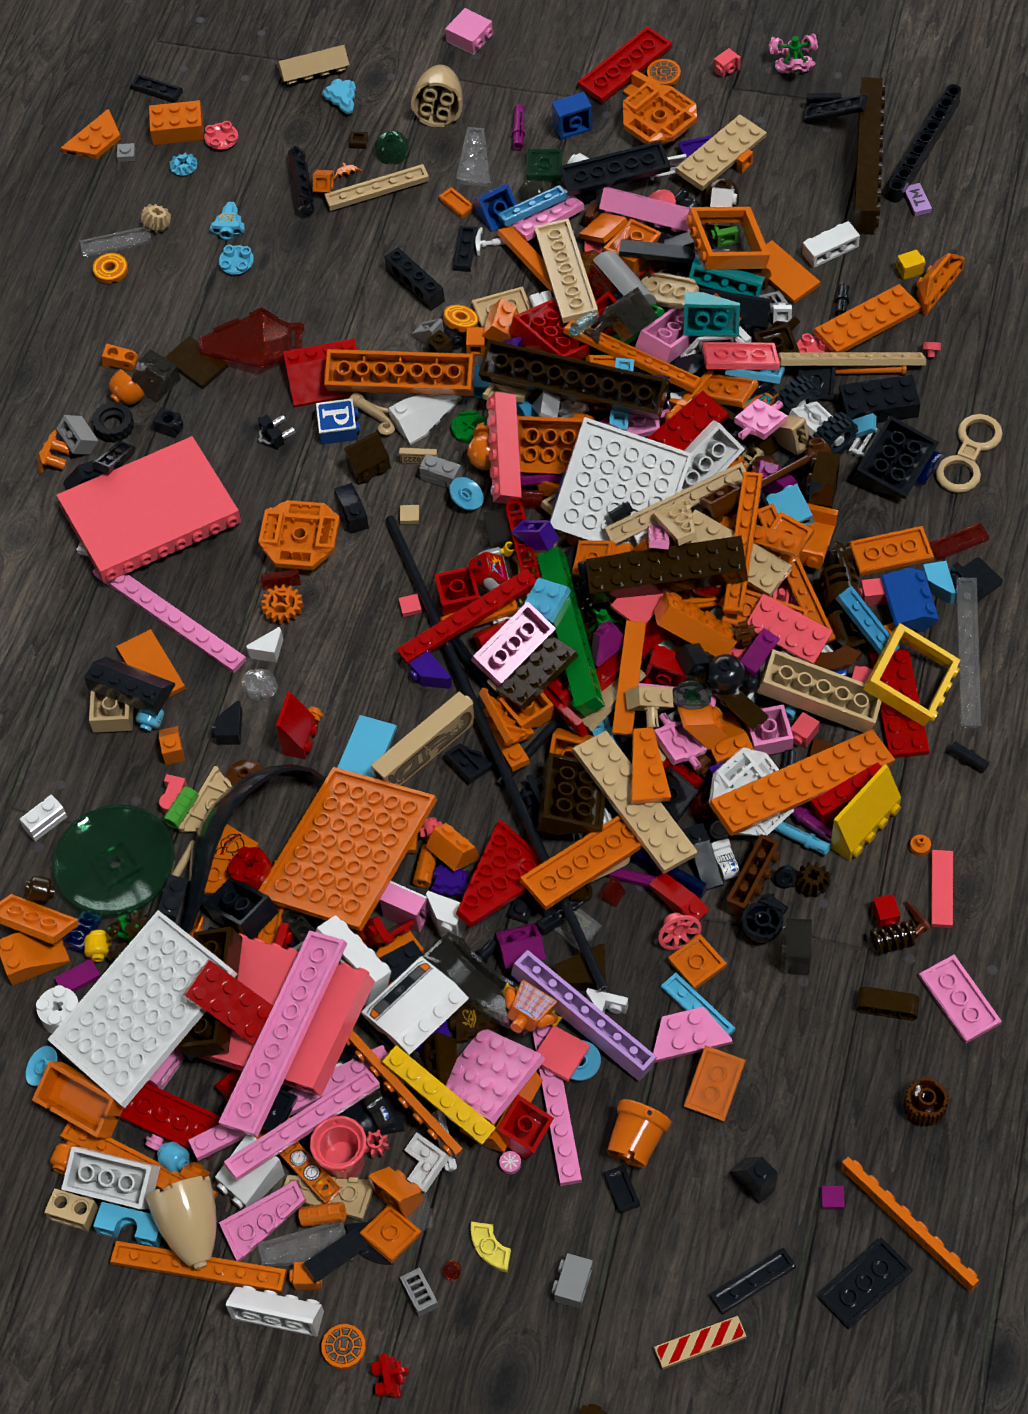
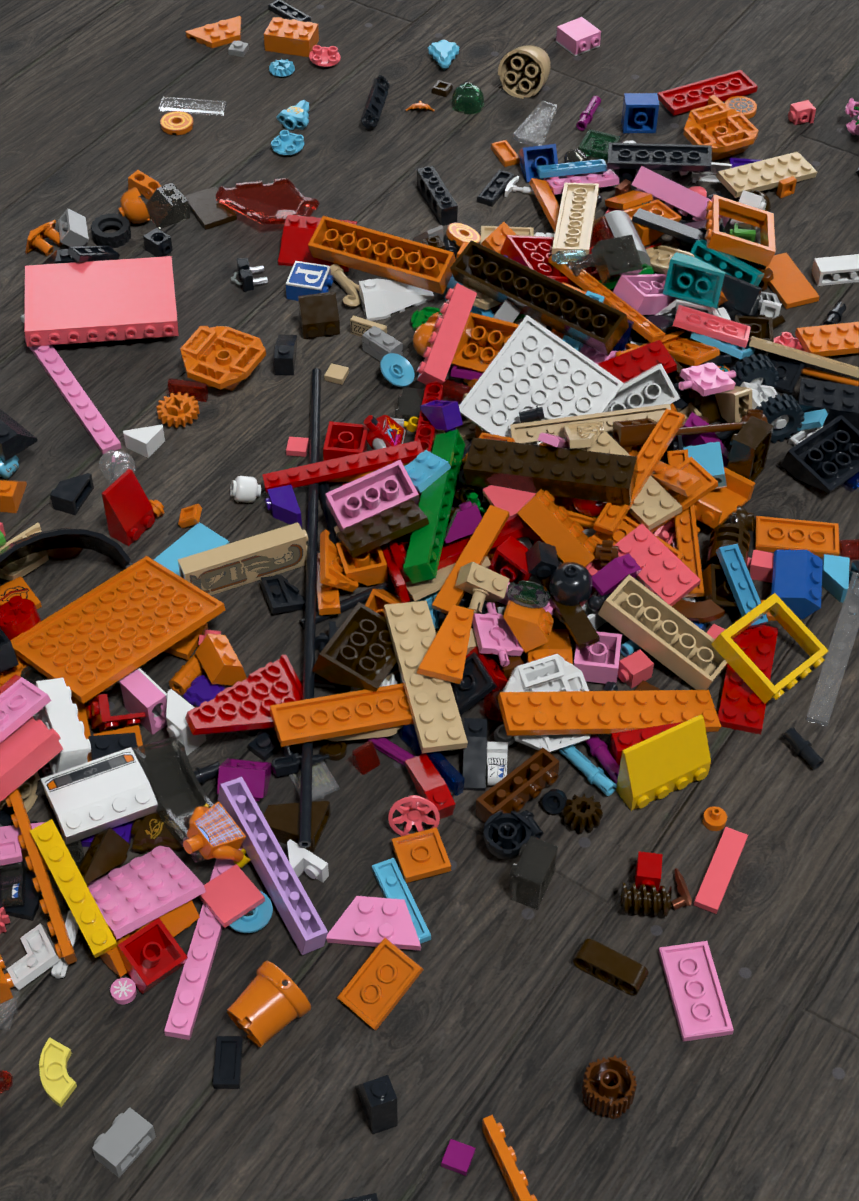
camera: 15 degrees right, 10 degrees down
orange tile [116,629,186,698] -> none
tan gear [141,204,171,233] -> none
tan slope [276,45,349,84] -> none
orange brick [313,170,334,192] -> none
tan plate [324,164,429,211] -> none
none -> orange tile [178,504,202,528]
none -> white head [230,476,261,503]

